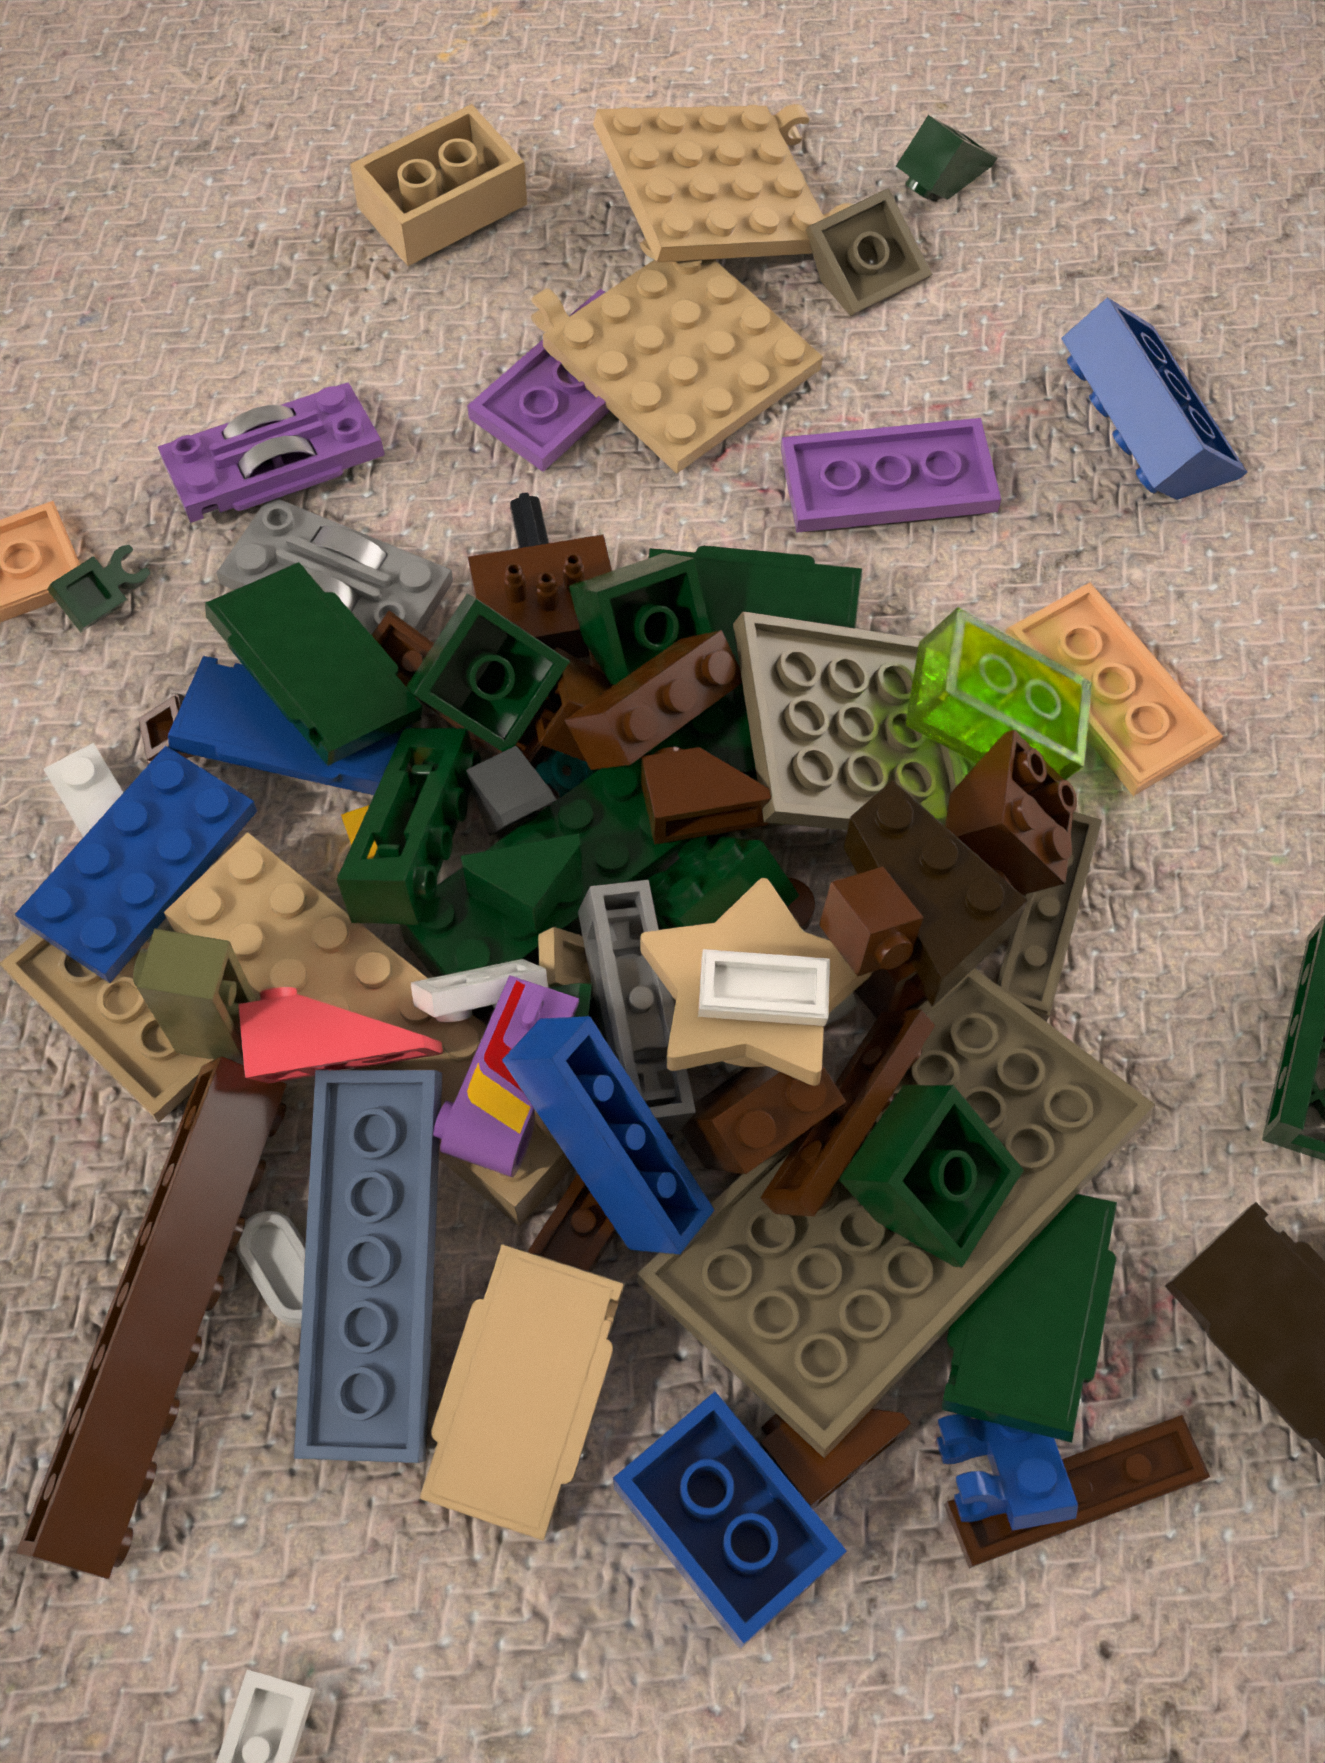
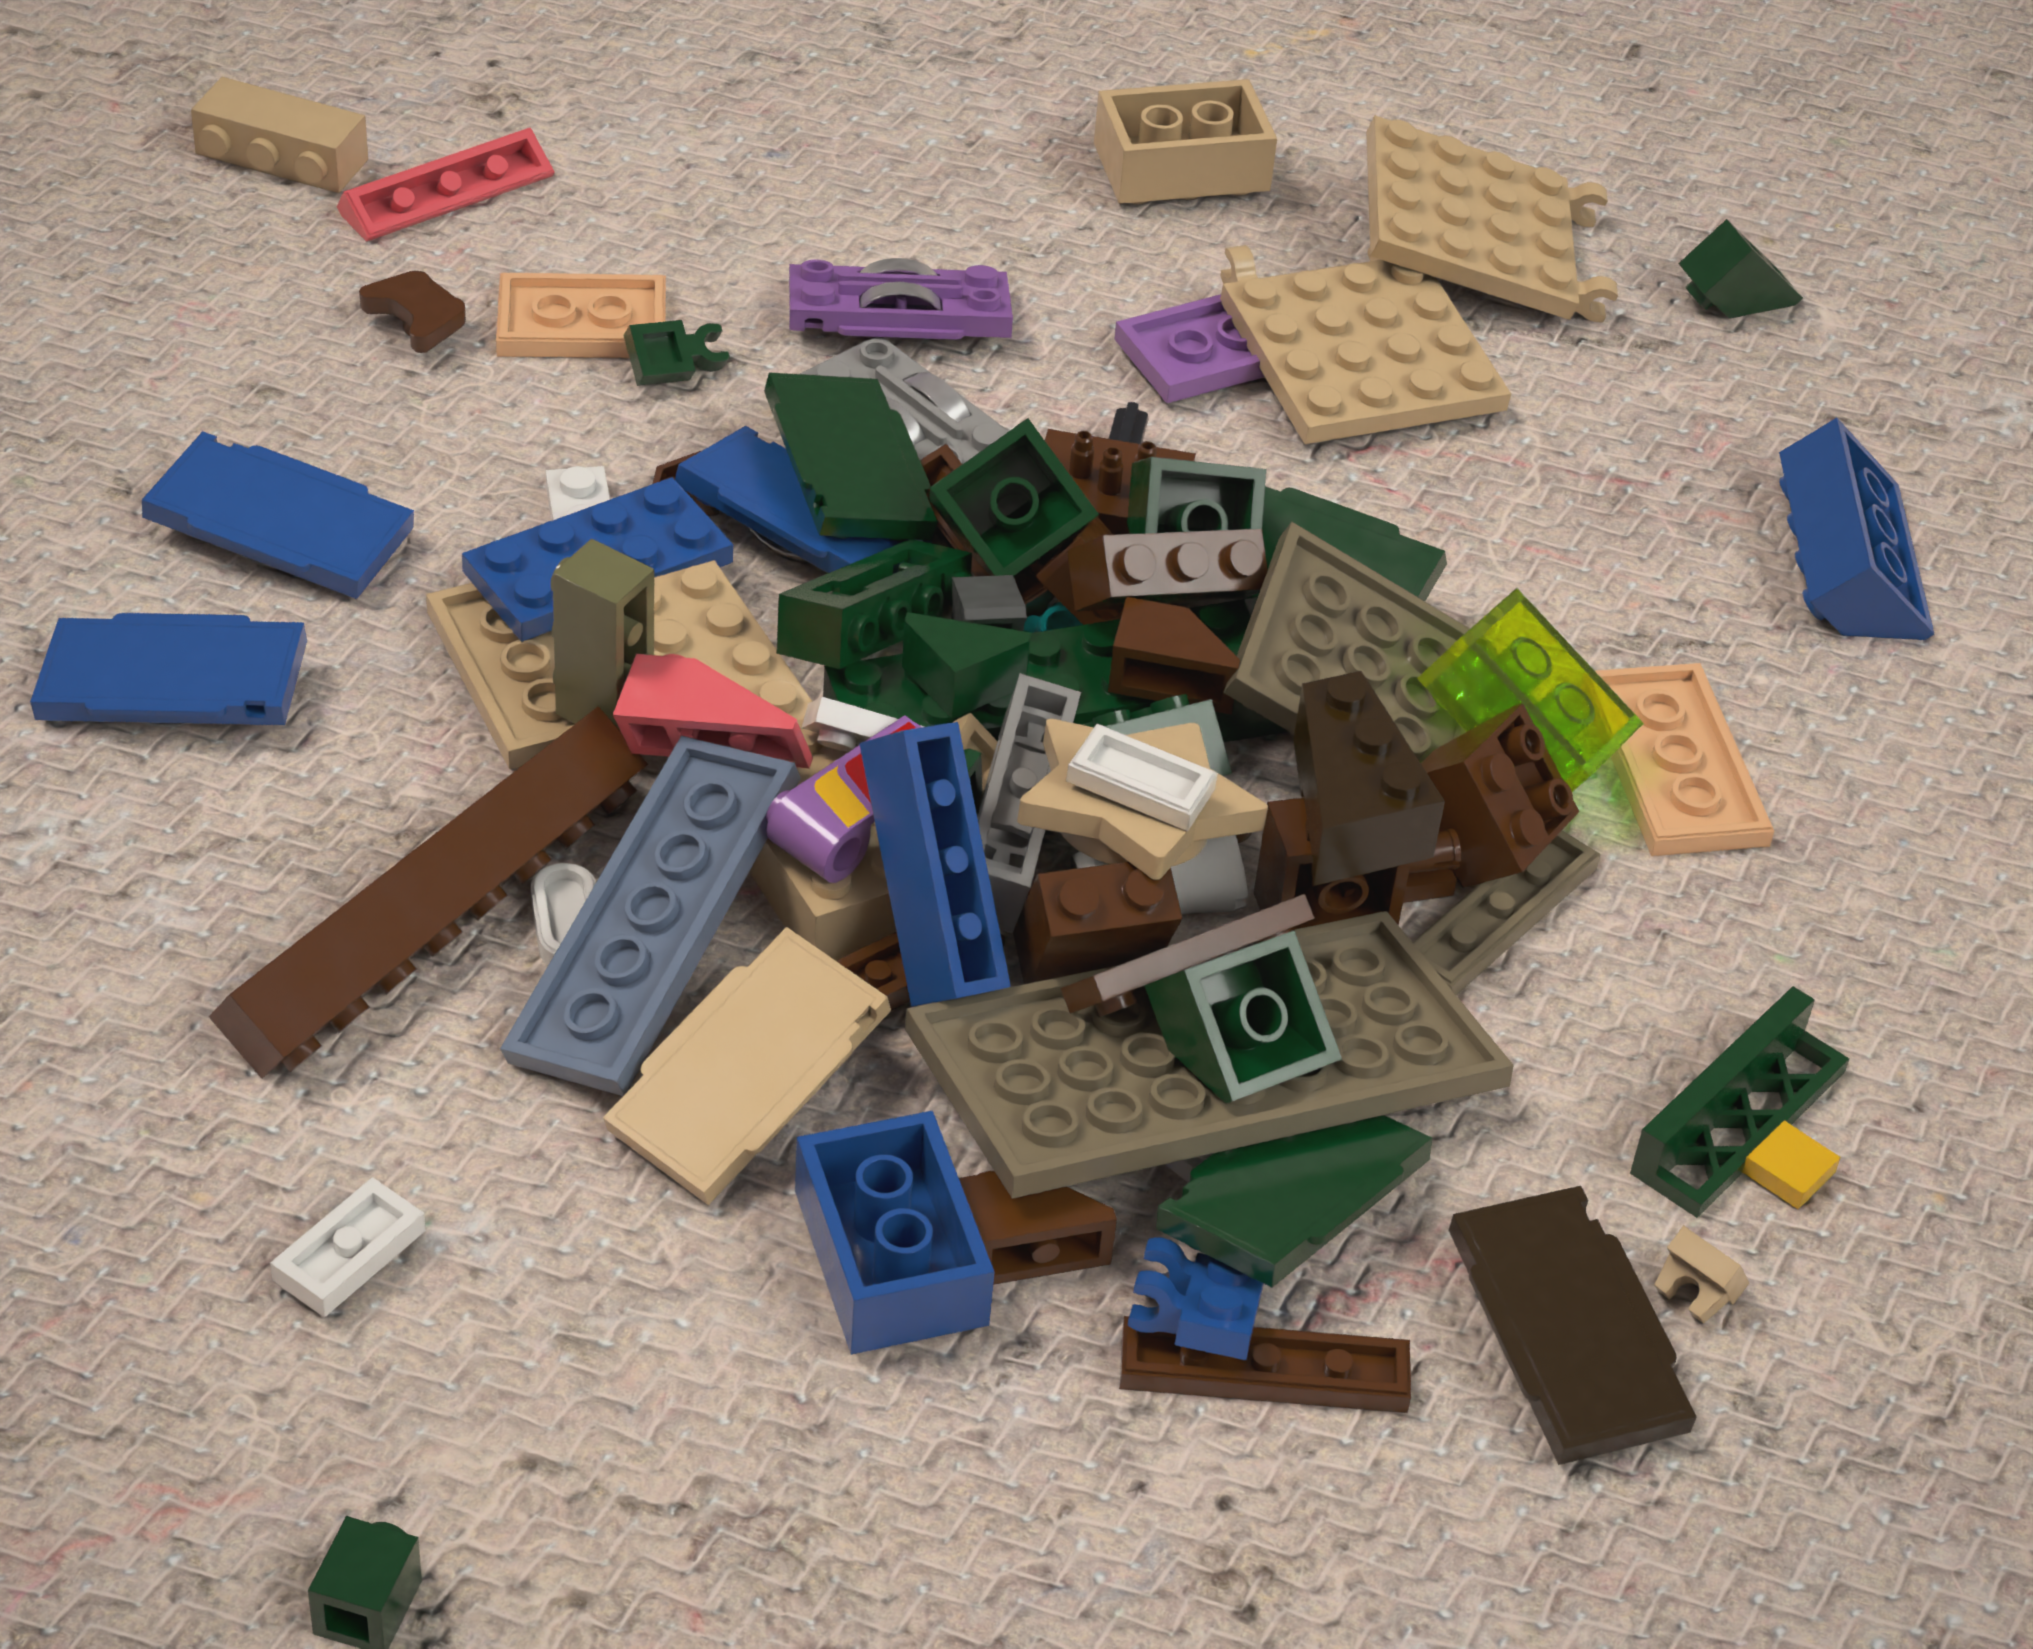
camera: 20 degrees right, 20 degrees down
medium lavender plate [781,418,1001,533] -> none
dark tan slope [806,188,933,316] -> none
reddish brown brick [819,866,924,977] -> none

